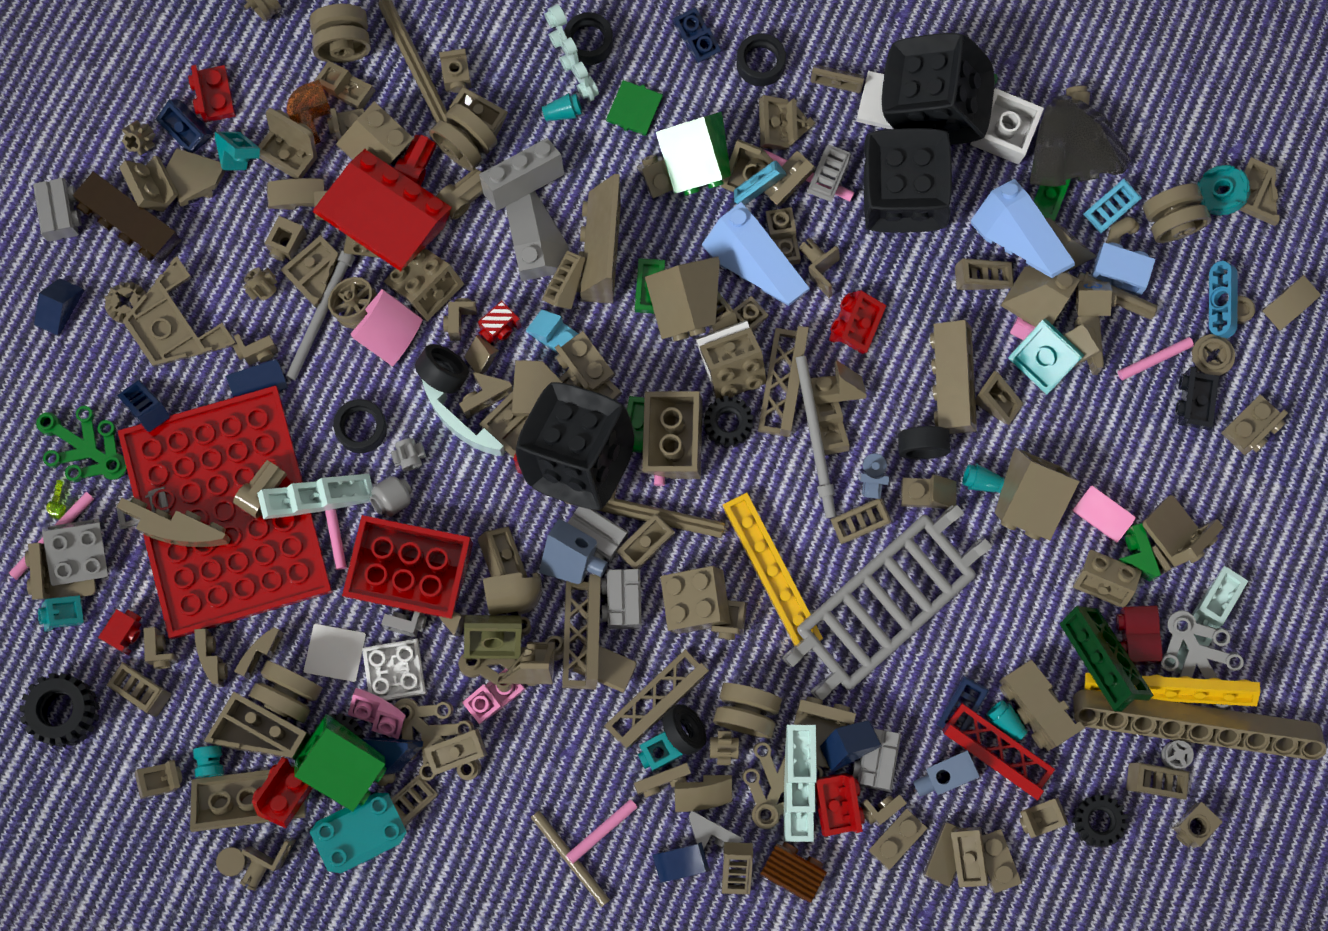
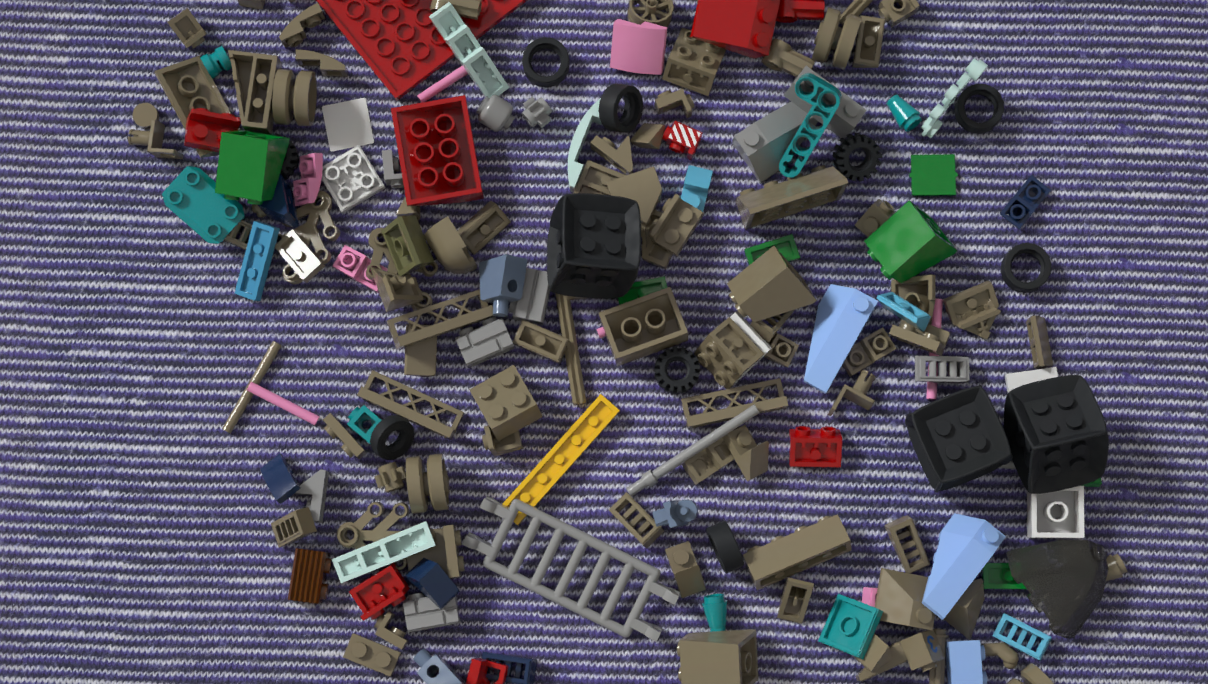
camera: 70 degrees right, 5 degrees up
dark tan slope [542,251,585,309] -> none
dark tan slope [675,775,732,812] -> none
none -> dark azure plate [234,221,280,301]
none -> teal beam [779,73,842,178]
none -> black tyre [832,133,882,181]

